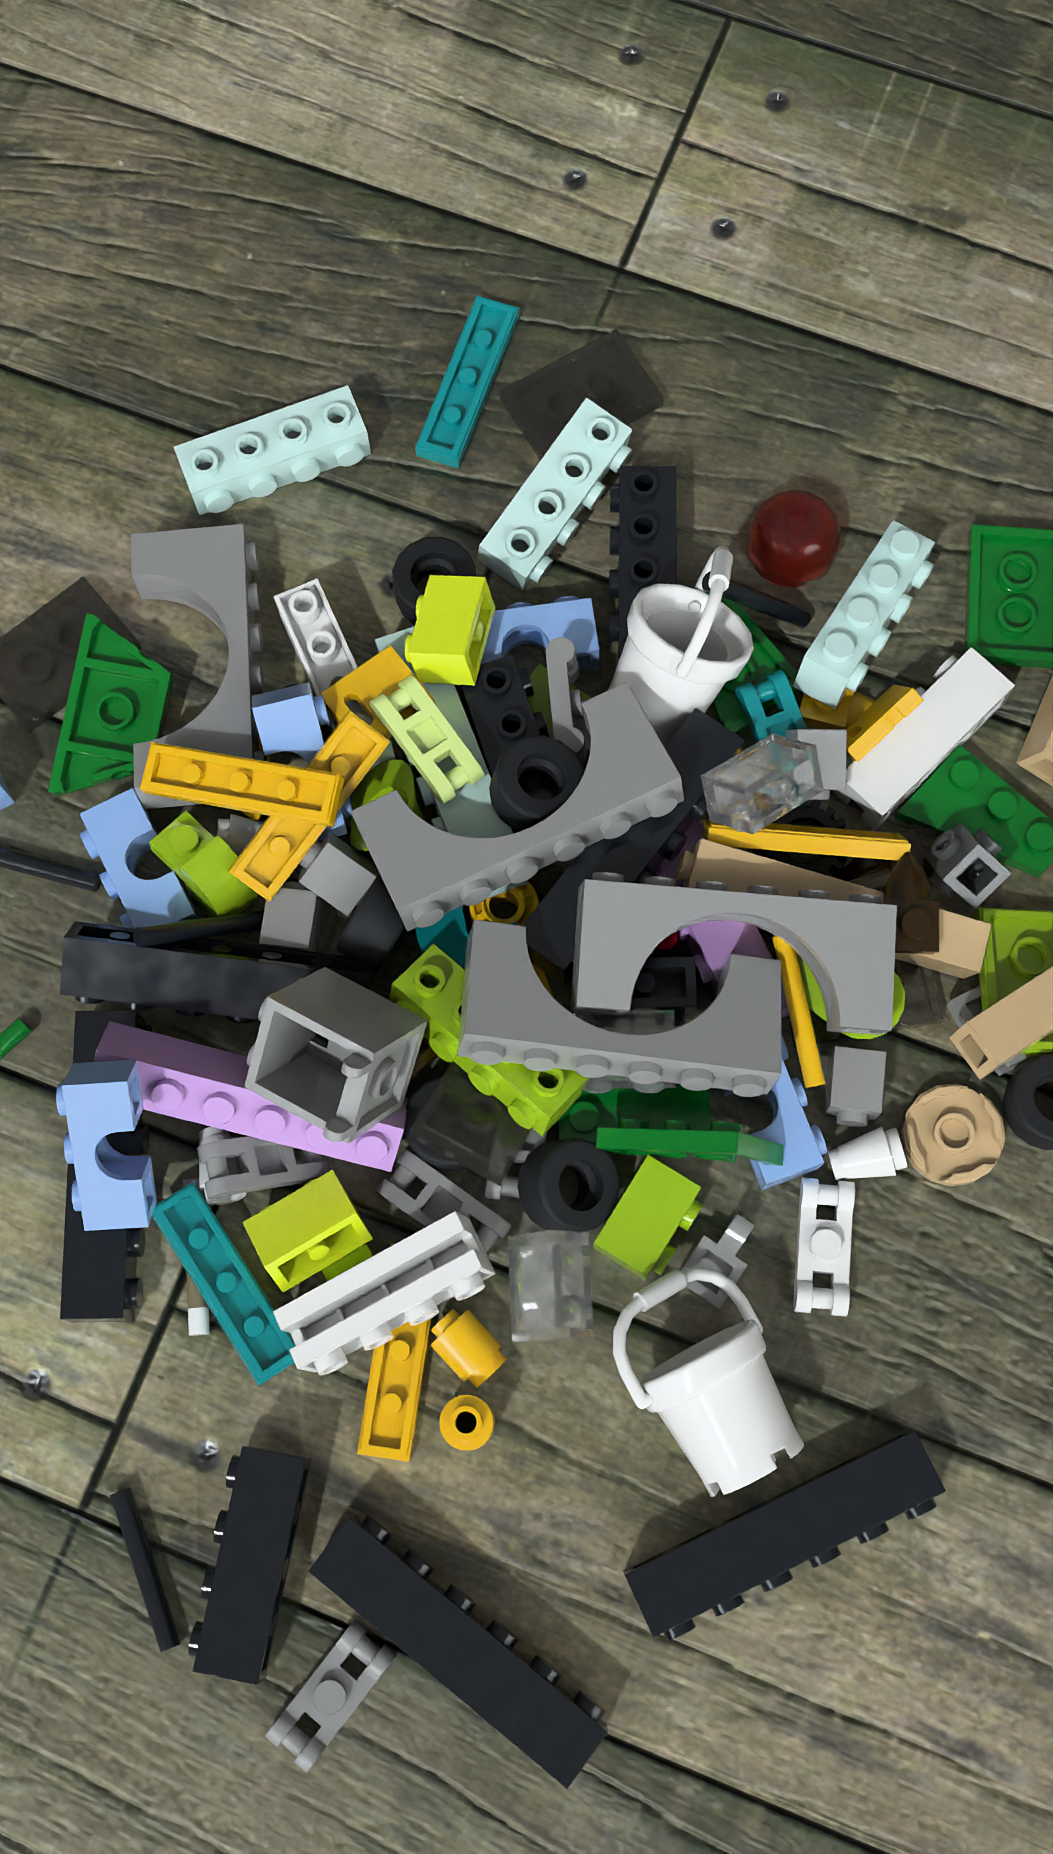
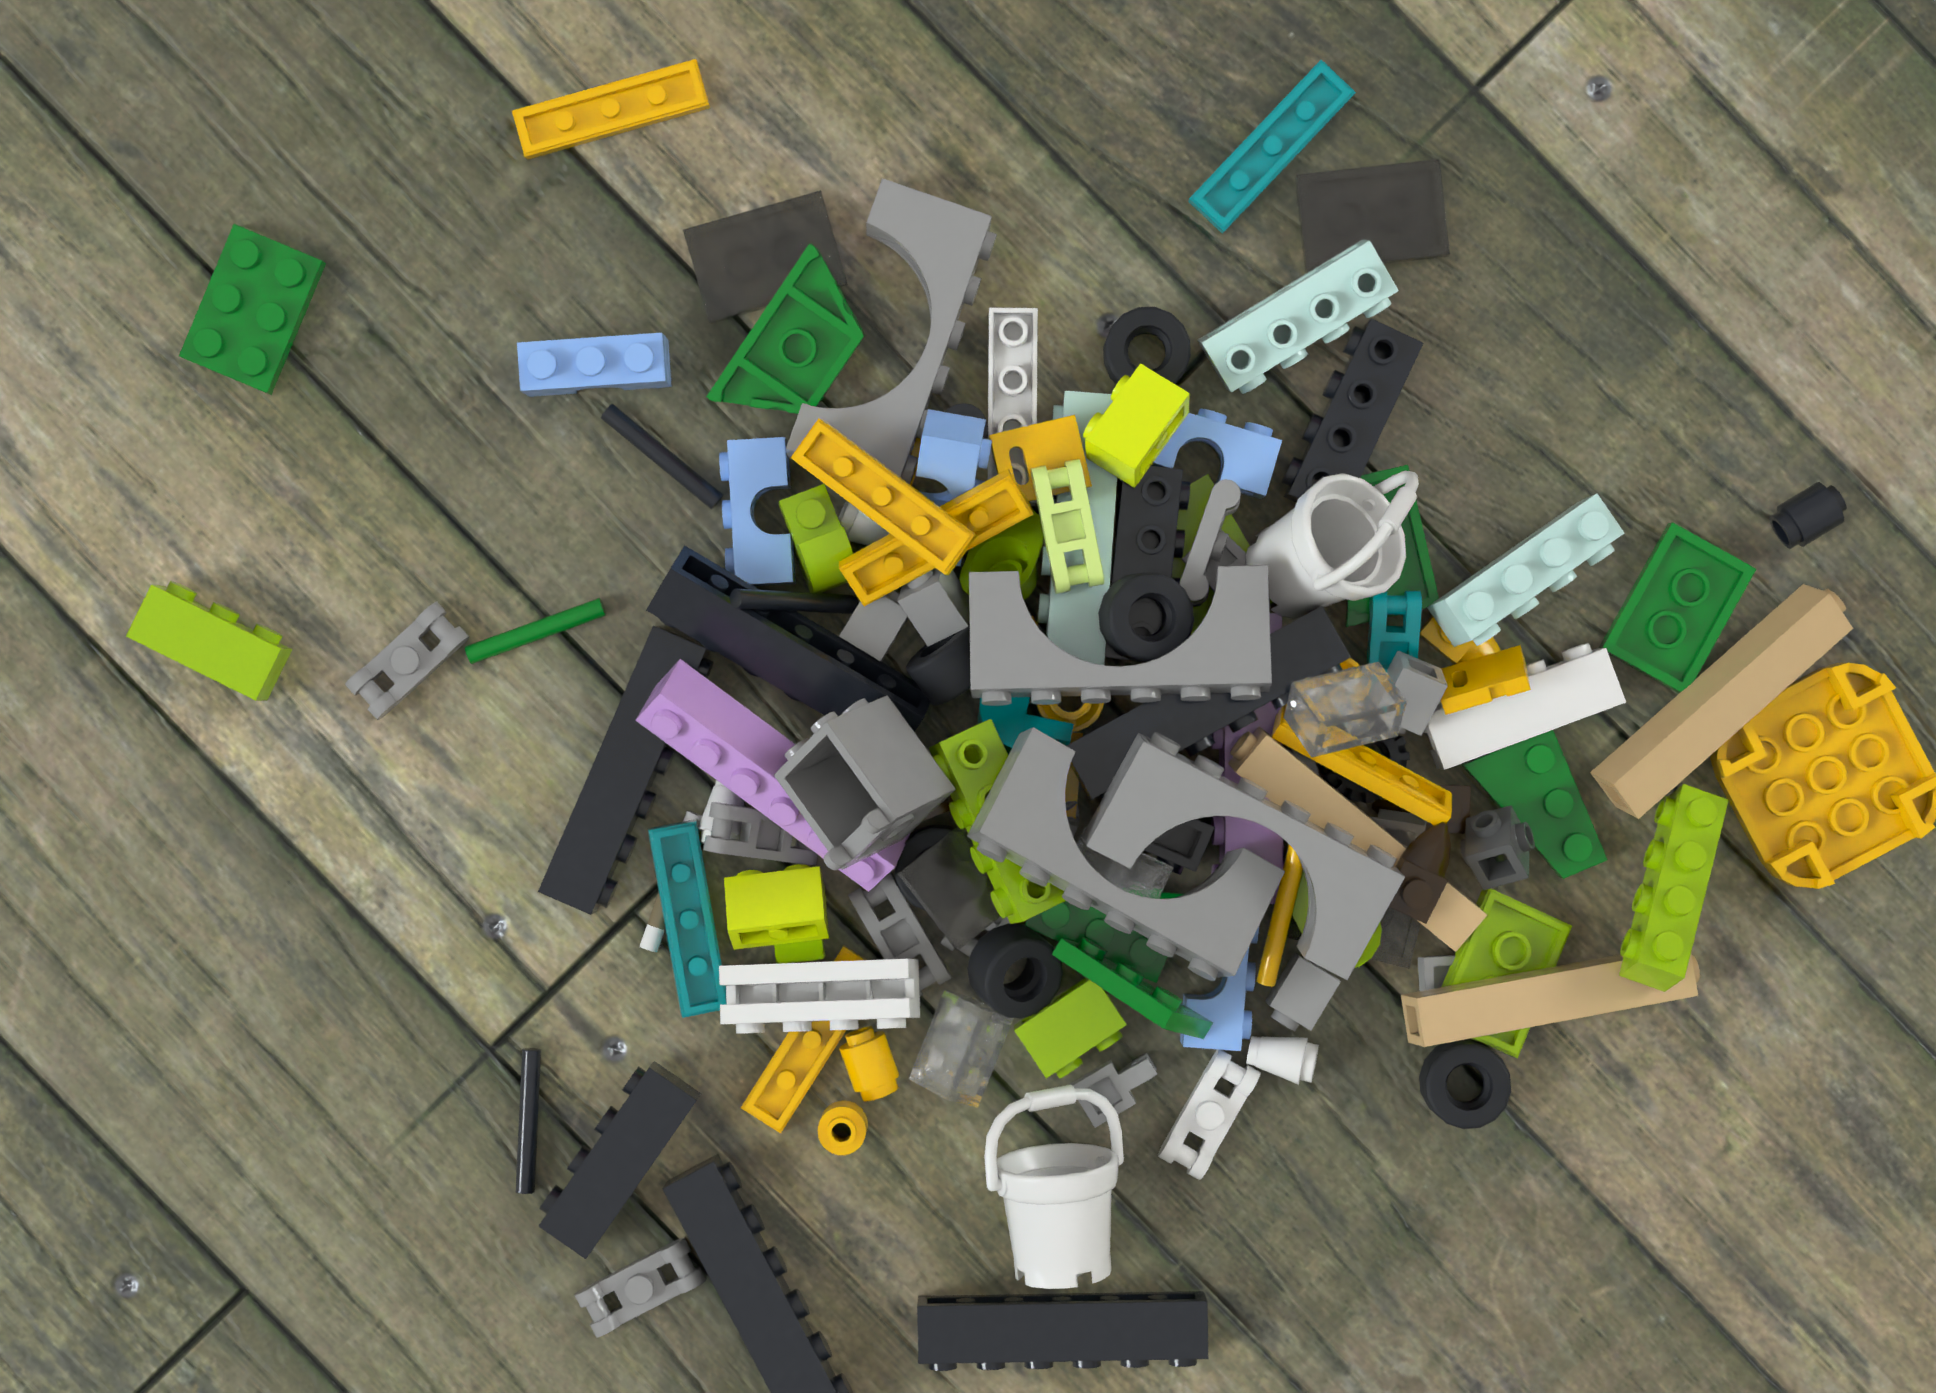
camera: 20 degrees right, 15 degrees up
light blue arch [56,1059,157,1231] -> none
light aqua brick [174,385,371,515] -> none
black bar [702,572,811,628] -> none
clear red cylinder [746,489,841,588] -> none
tan tile [900,1083,1006,1186] -> none

